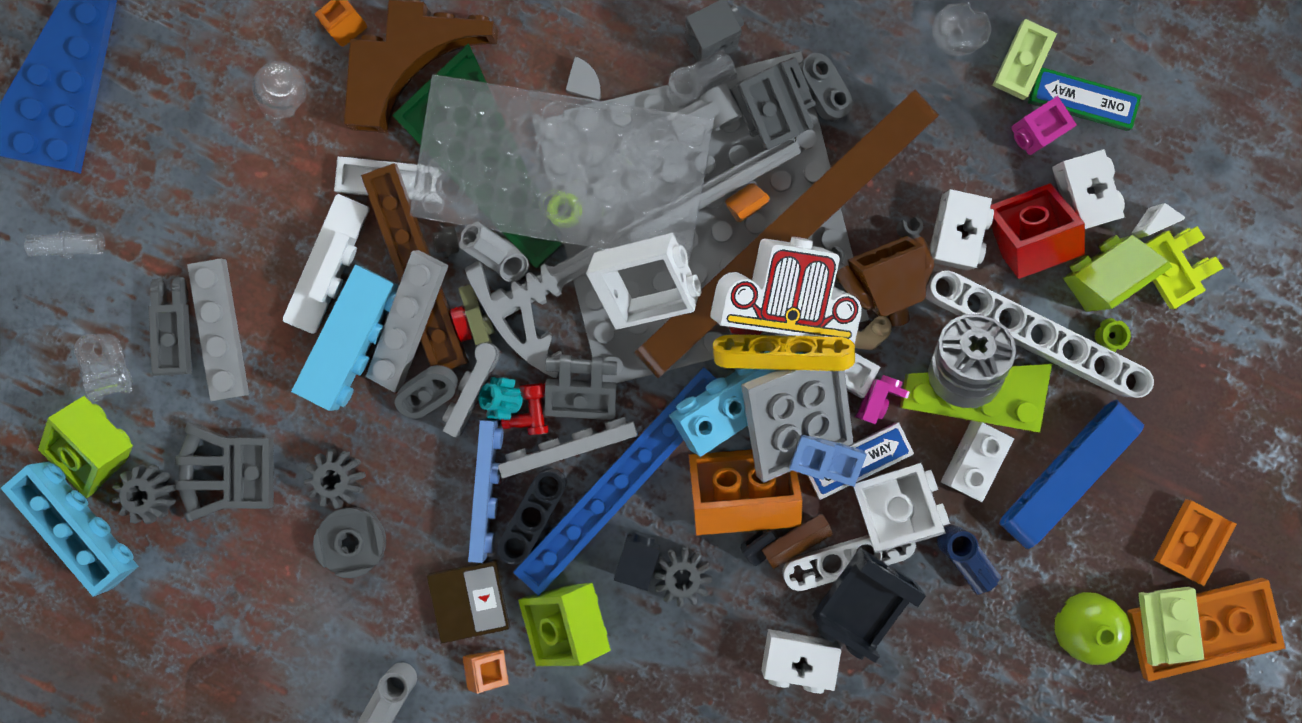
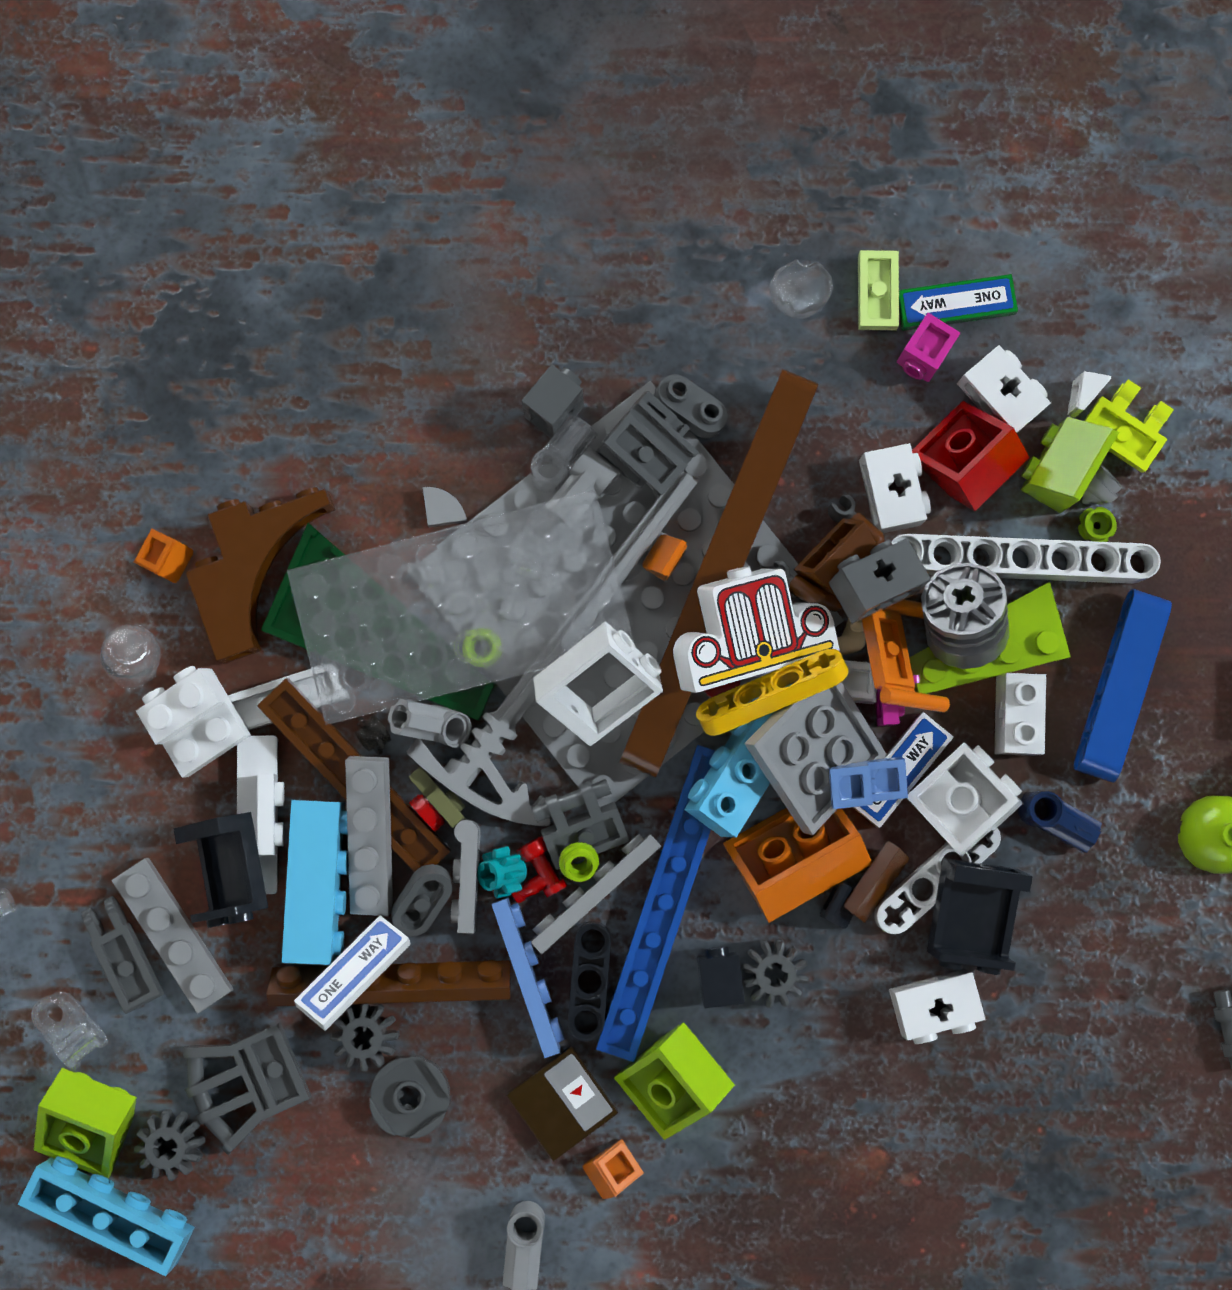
camera: 30 degrees left, 5 degrees down
none -> white plate [136,666,251,778]
none -> black panel [174,812,268,928]
none -> reddish brown plate [267,960,511,1007]
none -> tile [294,915,410,1031]
none -> lime plate [559,842,599,882]
none -> dark grey brick [828,538,931,624]
none -> orange plate [862,599,950,713]
none -> light grey plate [1082,465,1123,505]

